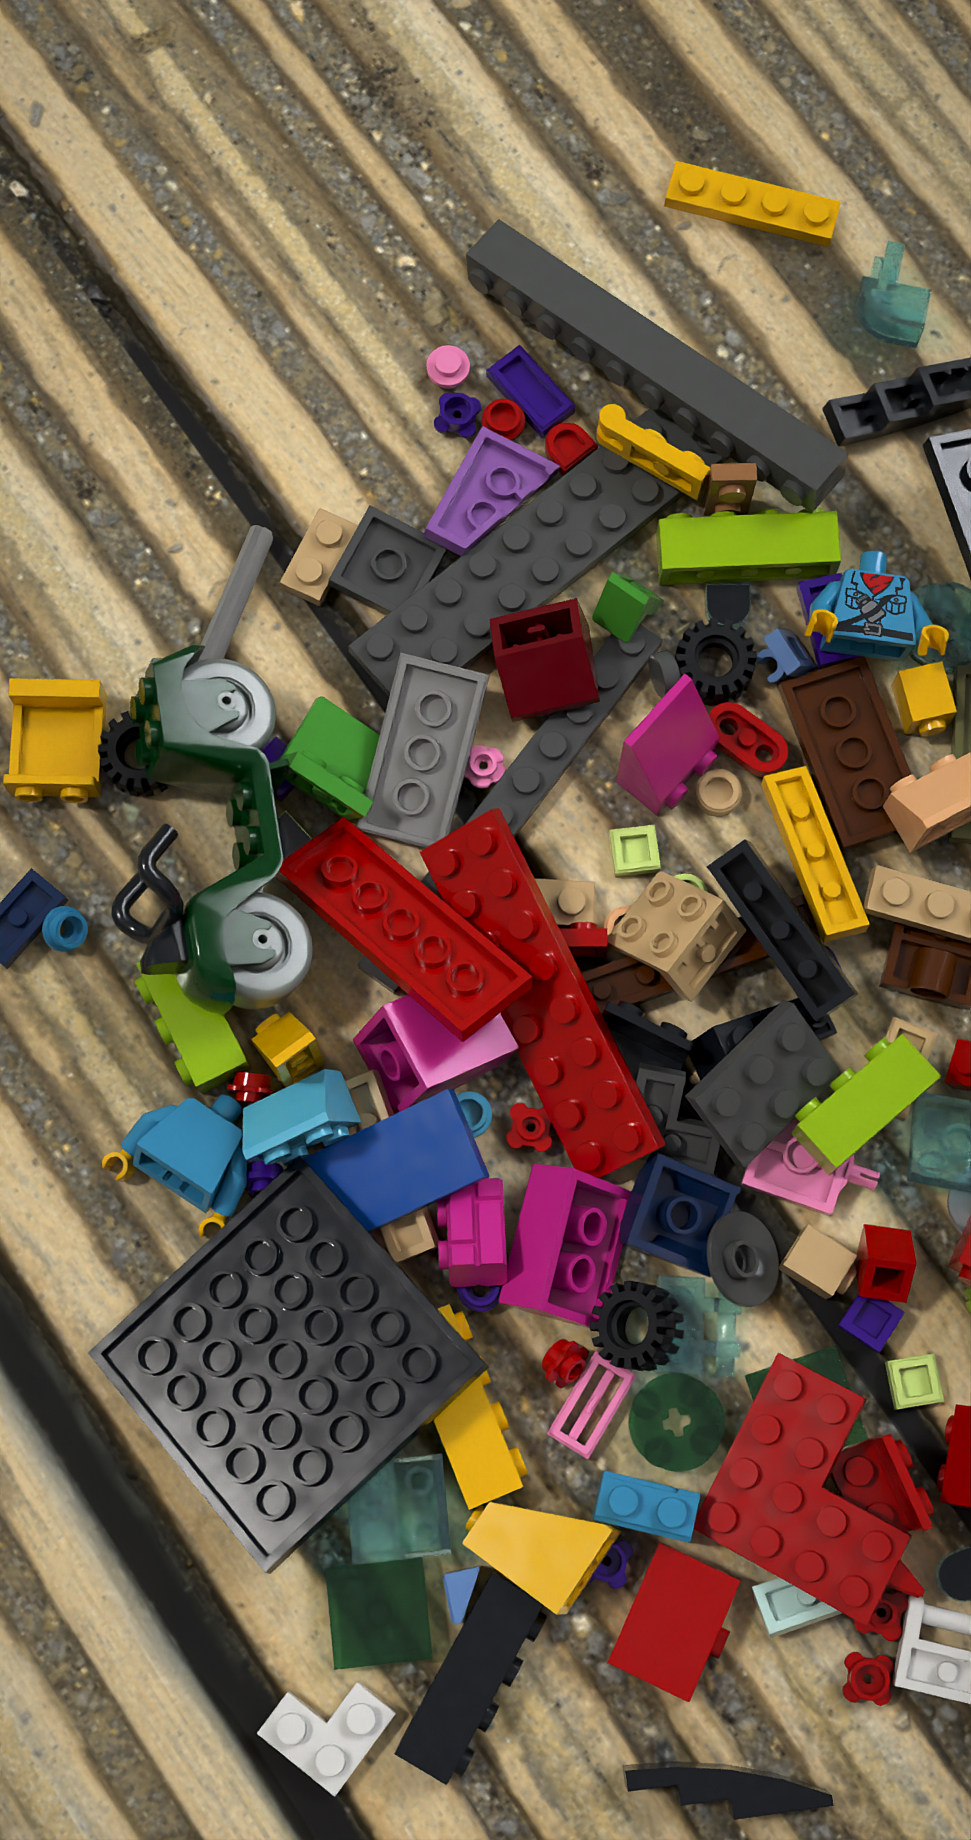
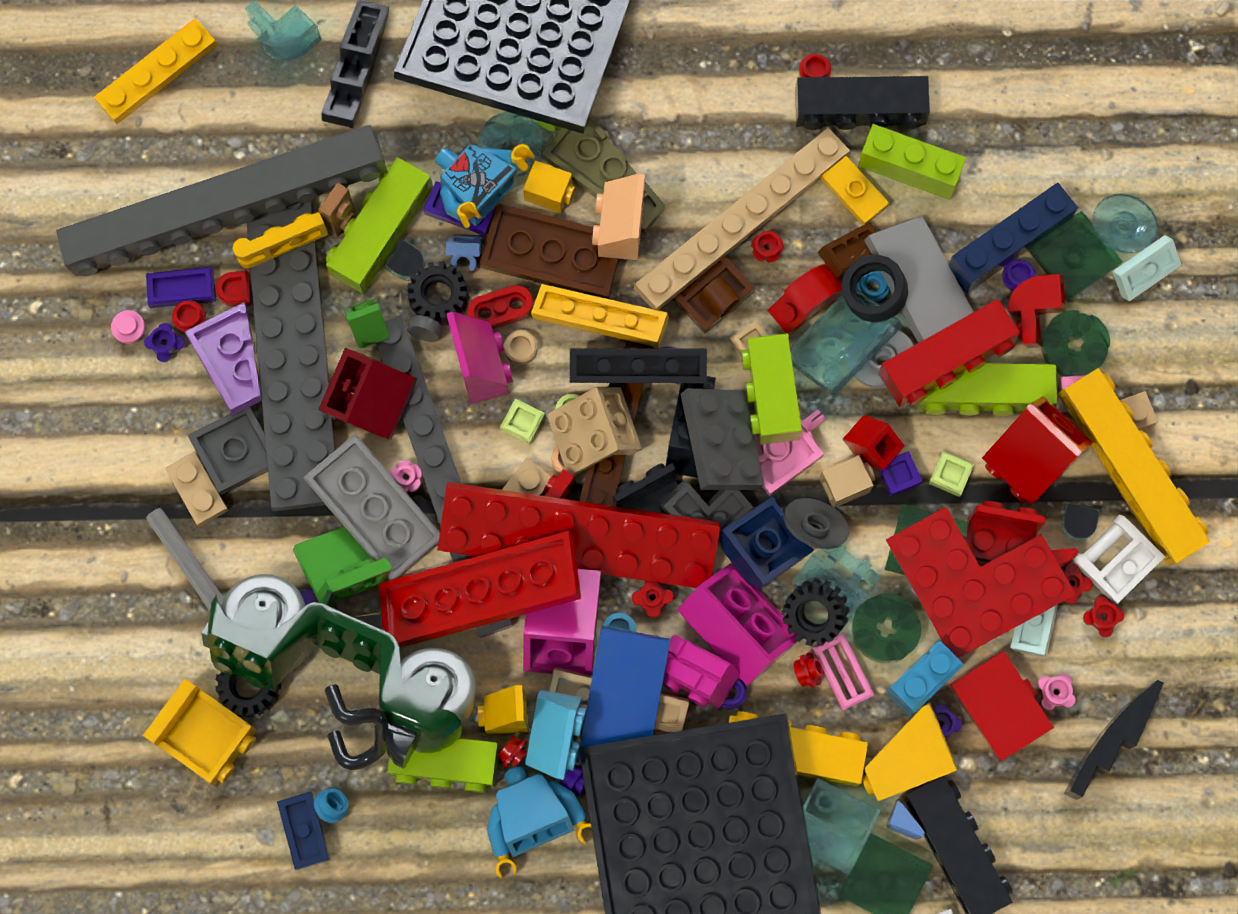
camera: 55 degrees left, 0 degrees up
none -> bright pink plate [1037,673,1075,710]

